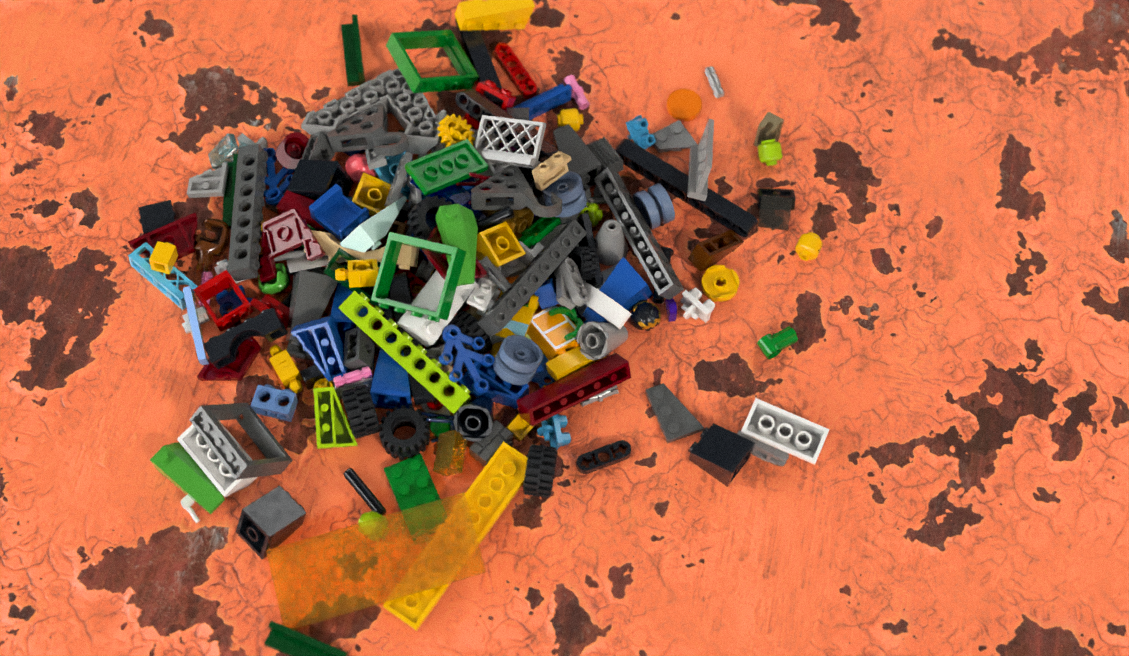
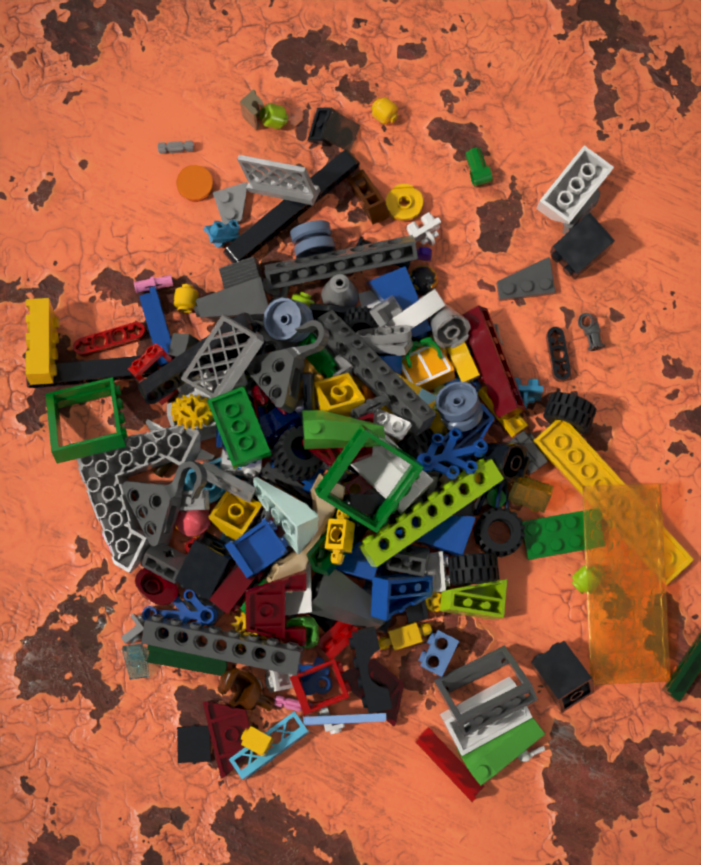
camera: 75 degrees left, 15 degrees up
light grey wing [187,162,229,198] -> none
bright pink axle [333,366,372,388] -> none
dark green fence [341,14,365,86] -> none
black axle [344,468,386,516] -> none
tan bracket [532,151,571,191] -> none
none -> light grey panel [370,295,402,328]
none -> red fence [414,727,485,802]
none -> dark grey connector [578,313,605,351]

